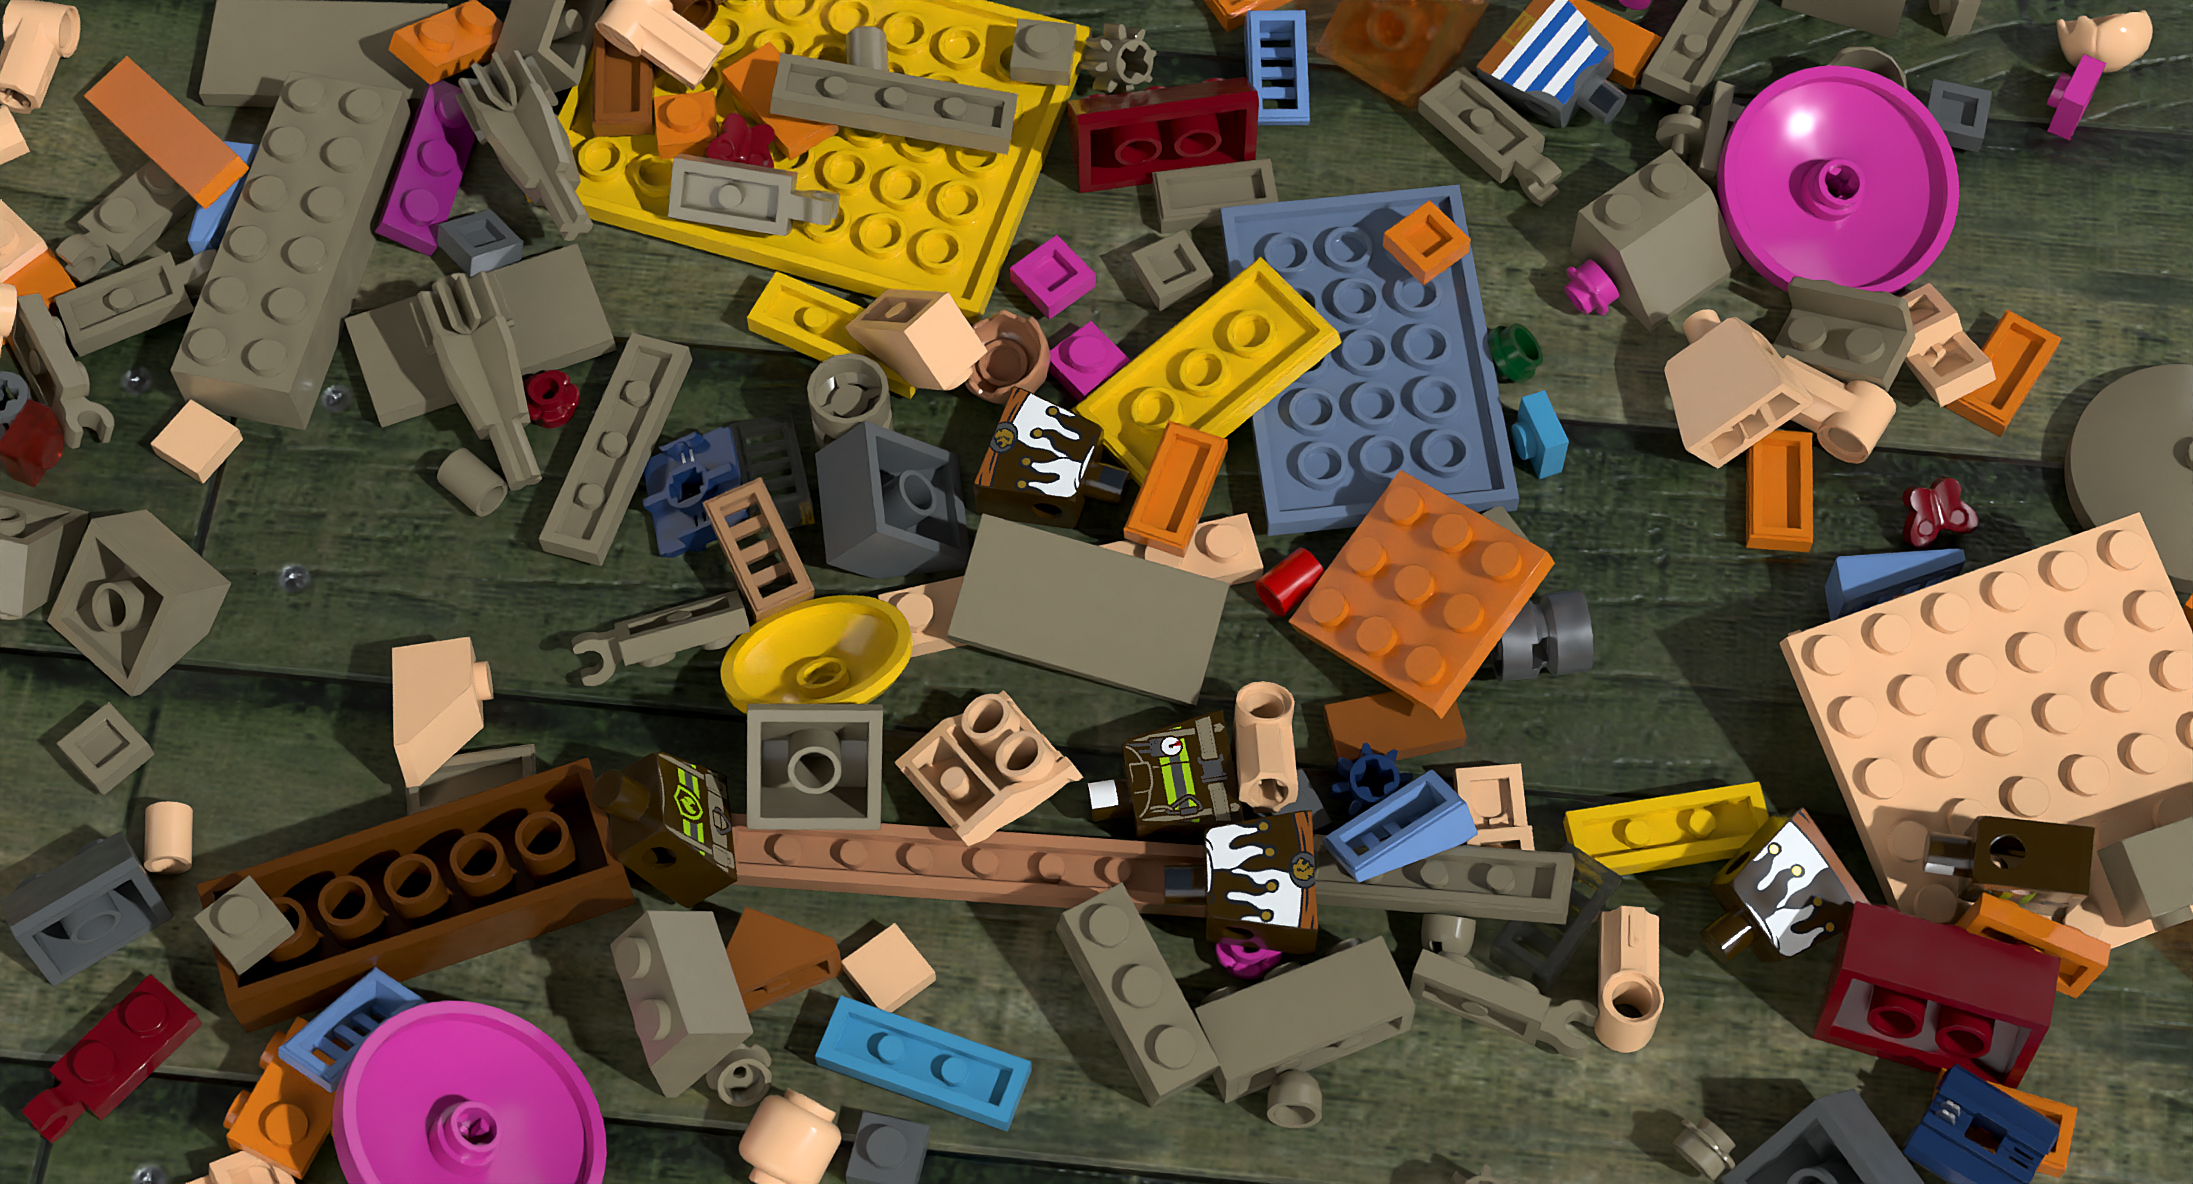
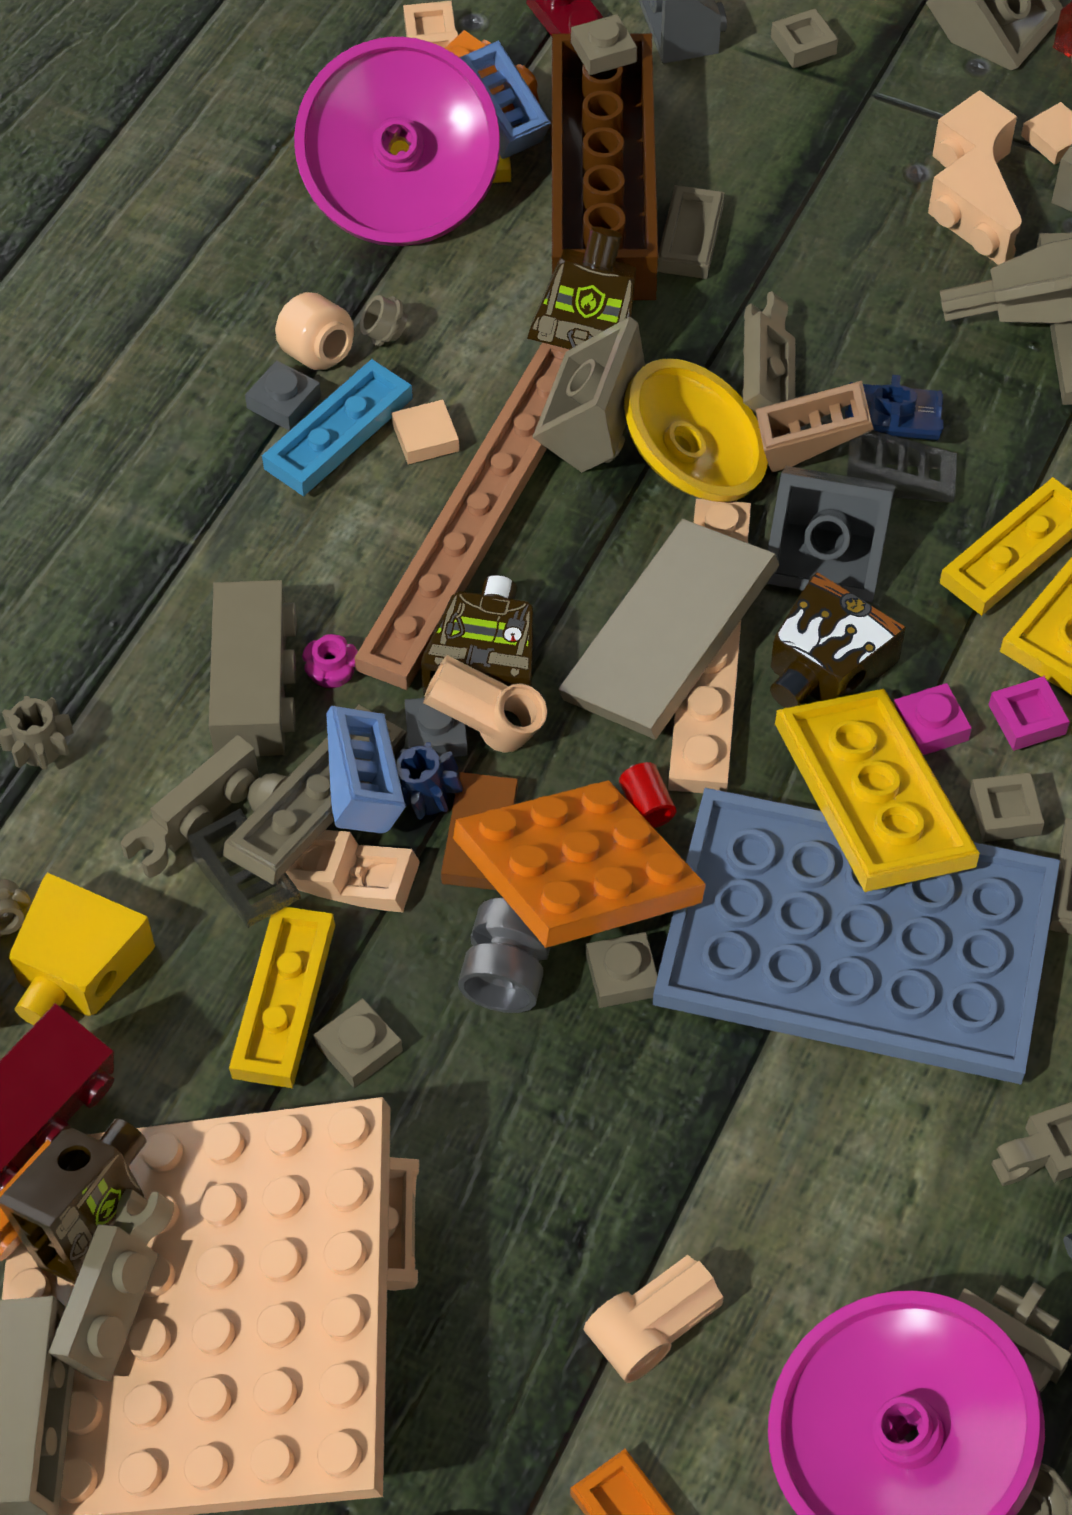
camera: 110 degrees right, 5 degrees down
dark tan slope [47,509,231,697] -> none
light nougat hinge [144,802,193,875] -> none
light nougat slope [392,637,493,788] -> none
dark tan hinge [437,448,508,517] -> none
dark red plate [523,370,580,428] -> none
dark tan plate [539,333,693,566] -> none
dark tan slope [610,911,754,1098] -> none
dark orange slope [726,907,844,1014] -> none
dark tan wheel [807,353,894,450] -> none
light nougat slope [845,289,988,391] -> none
light nougat slope [894,690,1083,846] -> none
nougat hair [964,310,1051,405] -> none
dark tan brick [1056,883,1220,1108] -> none
orange tile [1124,420,1228,558] -> none
torso [1164,810,1318,955] -> none
dark tan hinge [1267,1069,1322,1128] -> none
orange plate [1383,200,1471,286] -> none
dark green plate [1487,323,1543,383] -> none
dark azure plate [1511,390,1569,479] -> none
dark pink plate [1563,259,1619,316] -> none
dark tan slope [1570,149,1742,332] -> none
light nougat piece [1594,906,1664,1053] -> none
light nougat torso [1664,309,1814,469] -> none
torso [1700,807,1870,963] -> none
orange tile [1746,430,1813,552] -> none
dark tan bracket [1773,276,1916,393] -> none
medium blue slope [1824,549,1966,621] -> none
light nougat slope [1902,283,1996,407] -> none
dark red piece [1902,476,1978,548] -> none
none -> yellow torso [9,872,155,1025]
none -> dark tan plate [48,1189,174,1381]
none -> dark tan plate [314,998,403,1088]
none -> light nougat arch [928,90,1022,265]

